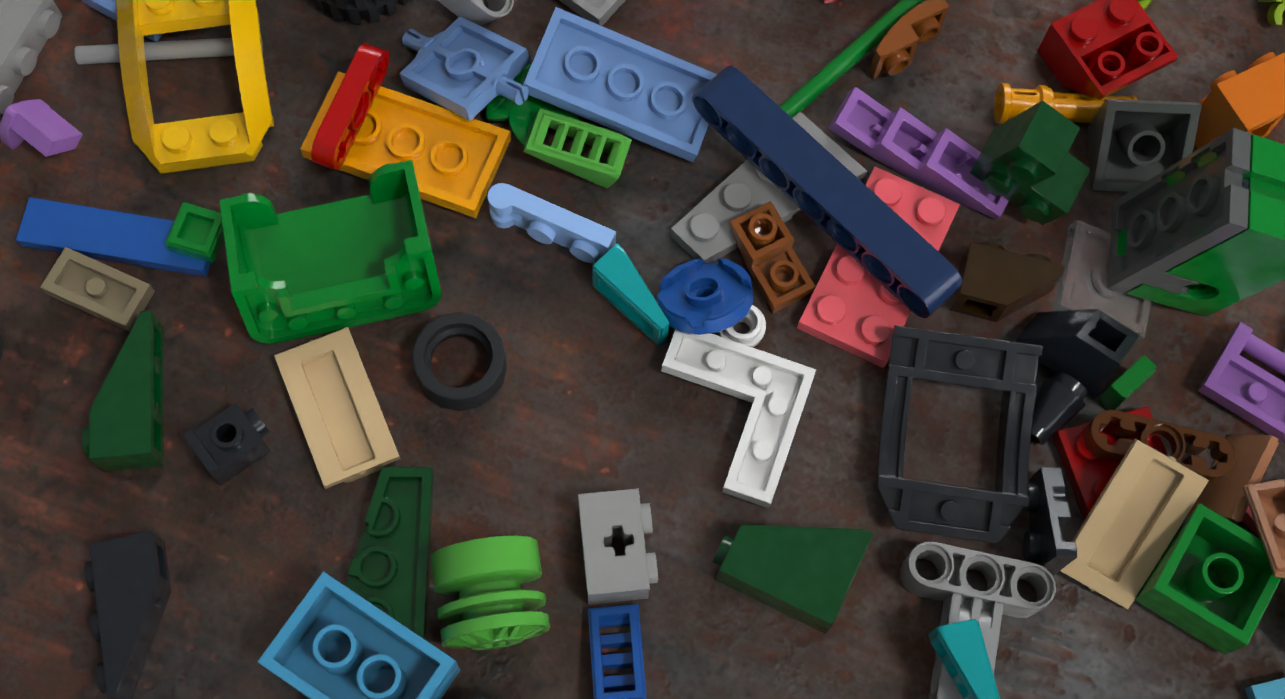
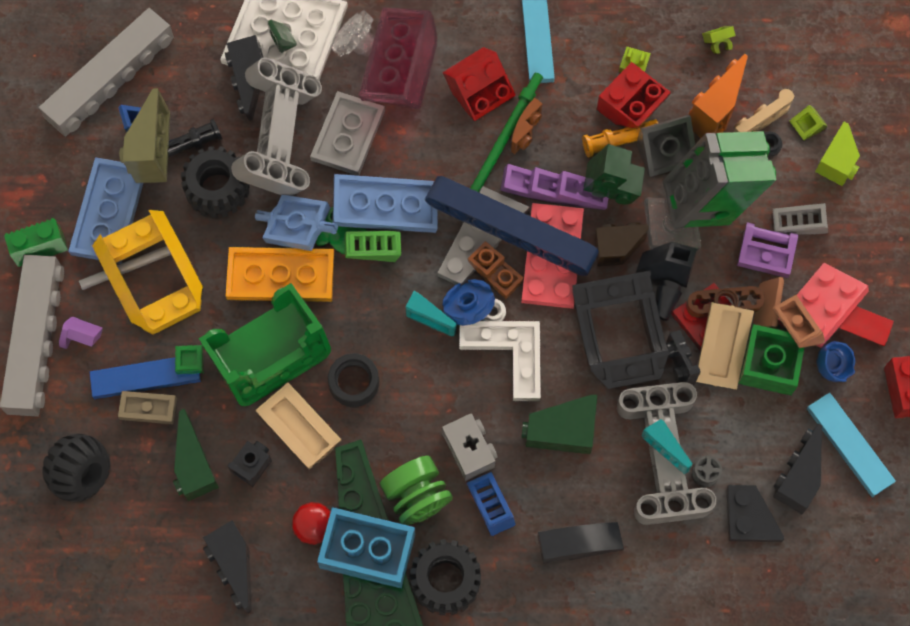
camera: 15 degrees left, 0 degrees up
red beam [311,43,389,170] -> none
light blue plate [487,183,616,263] -> none
green tile [1097,355,1157,410] -> none
none -> red hair [292,502,331,545]

